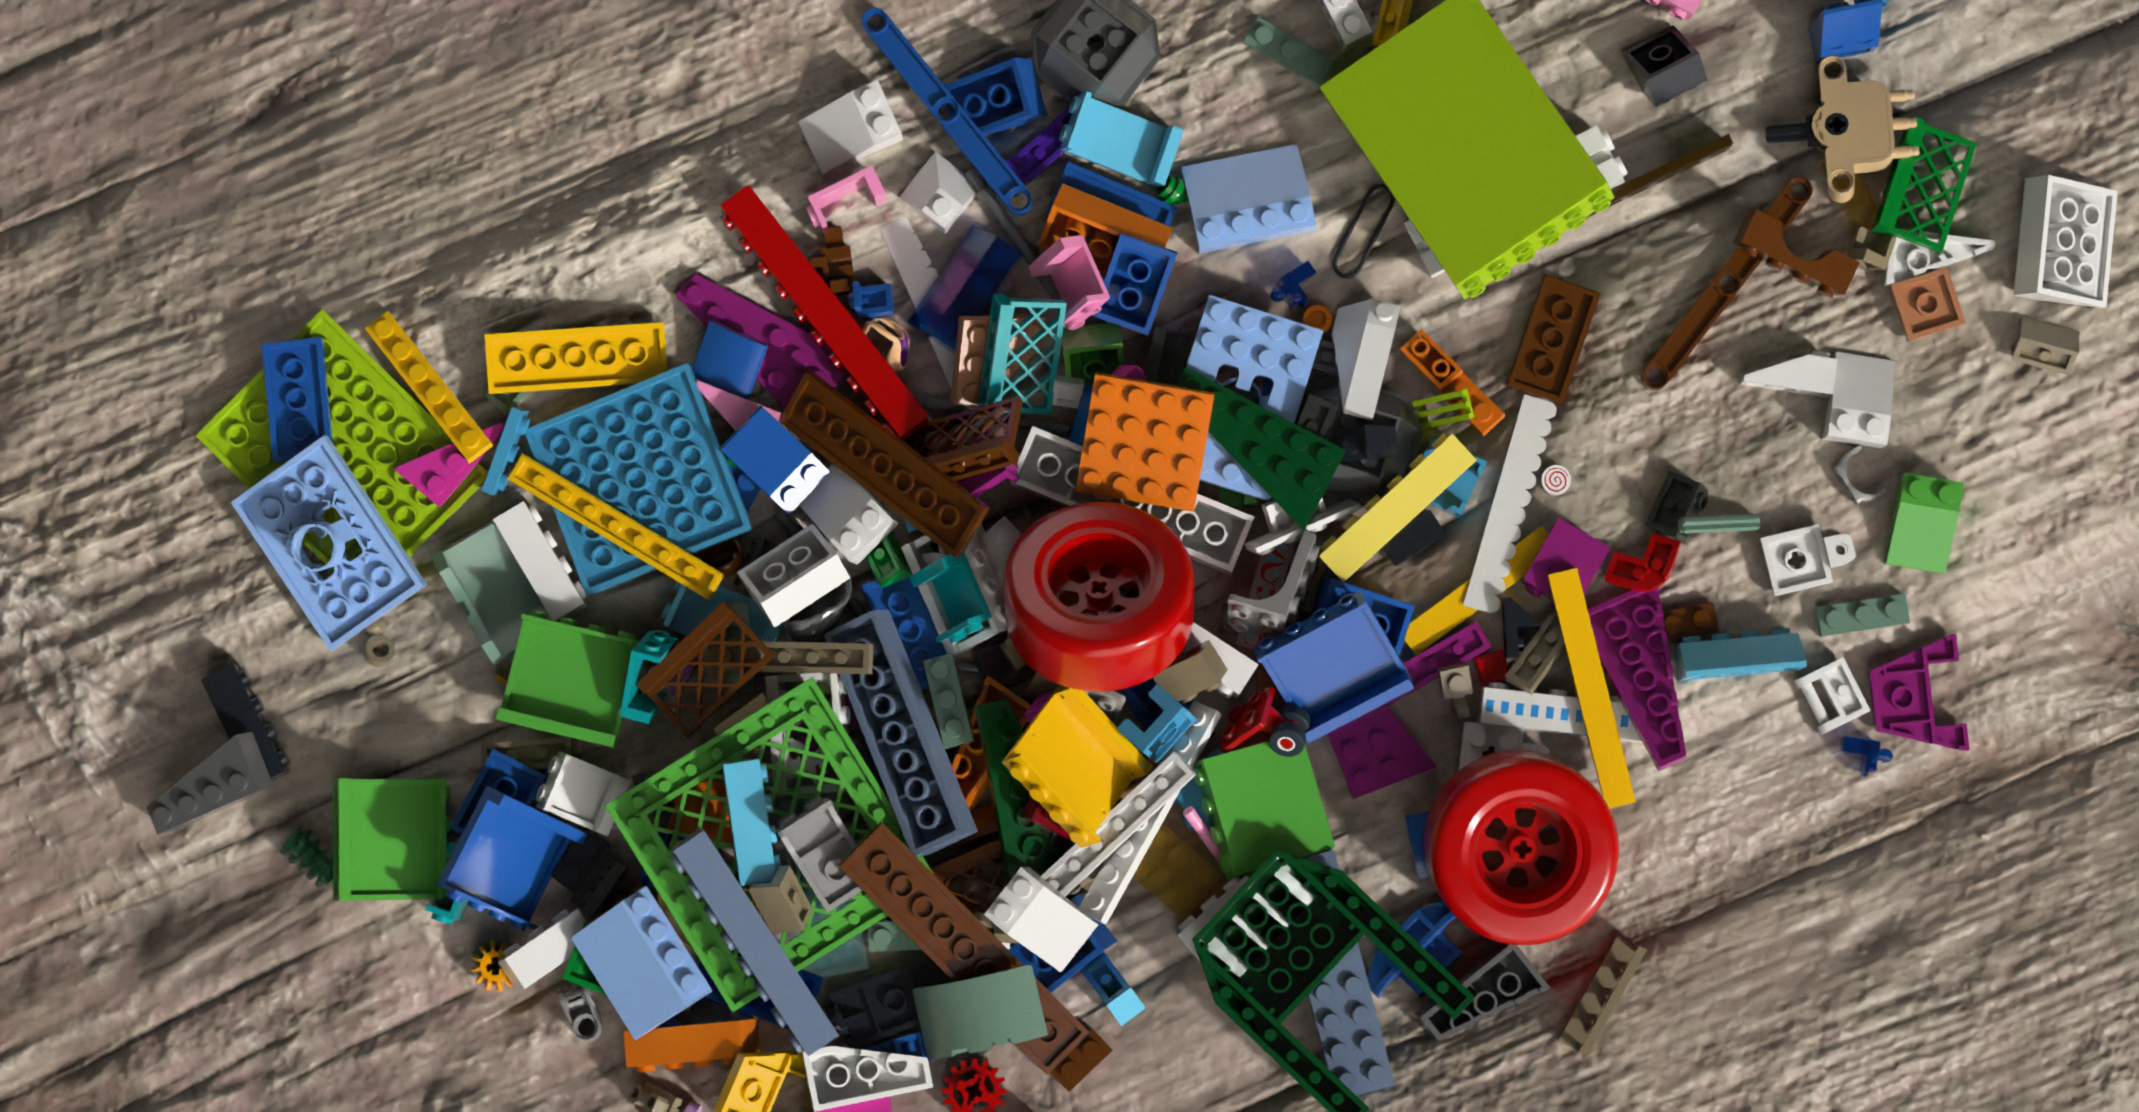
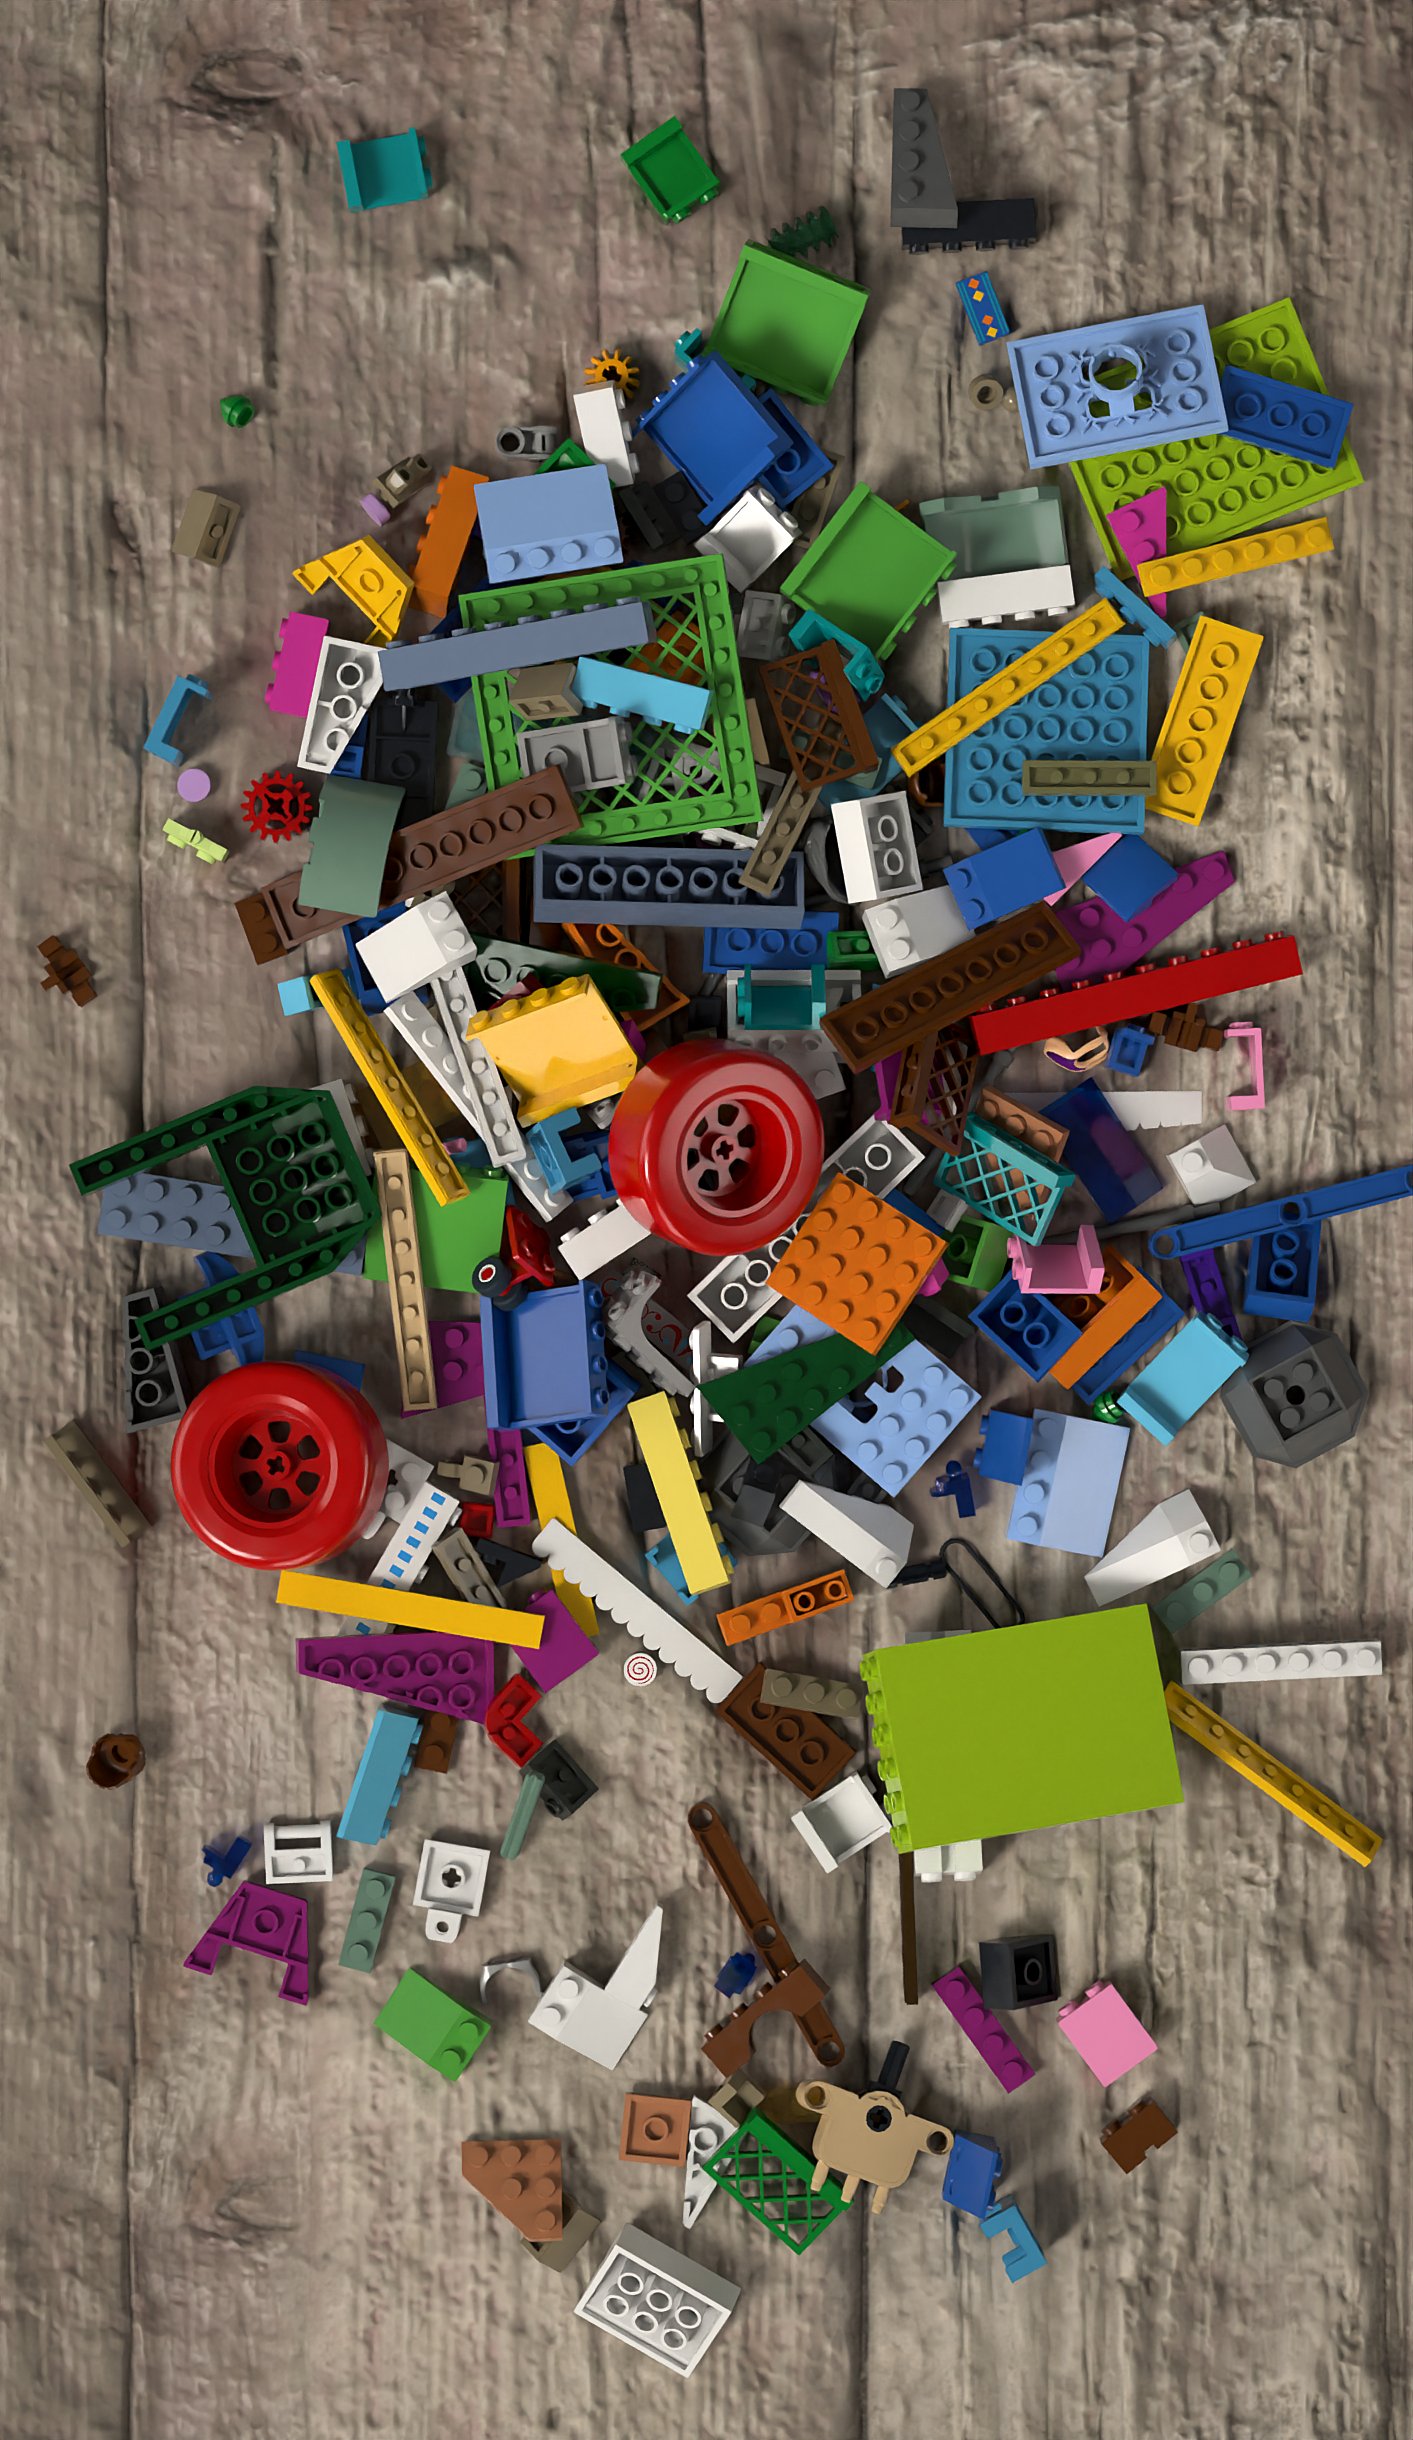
camera: 110 degrees right, 5 degrees up
white slope [798,80,903,176] -> none
sand green plate [923,653,975,749] -> none
dark tan brick [1153,640,1228,703] -> none
orange tile [1302,304,1332,334] -> none
lime tile [1412,388,1475,429] -> none
none -> reddish brown hair [86,1733,146,1790]
none -> yellow tile [309,967,471,1207]
none -> tan tile [374,1147,438,1411]
none -> nougat plate [461,2139,563,2242]
none -> green panel [620,116,721,225]
none -> clear blue piece [714,1952,758,1999]
none -> white bracket [737,590,796,662]
none -> dark tan plate [760,1668,864,1720]
none -> white panel [790,1771,893,1874]
none -> black axle [884,1560,947,1589]
none -> magenta plate [932,1965,1036,2094]
none -> blue tile [955,271,1010,346]
none -> blue slope [973,1409,1034,1486]
none -> olive plate [1022,760,1157,796]
none -> white wedge [1084,1489,1221,1607]

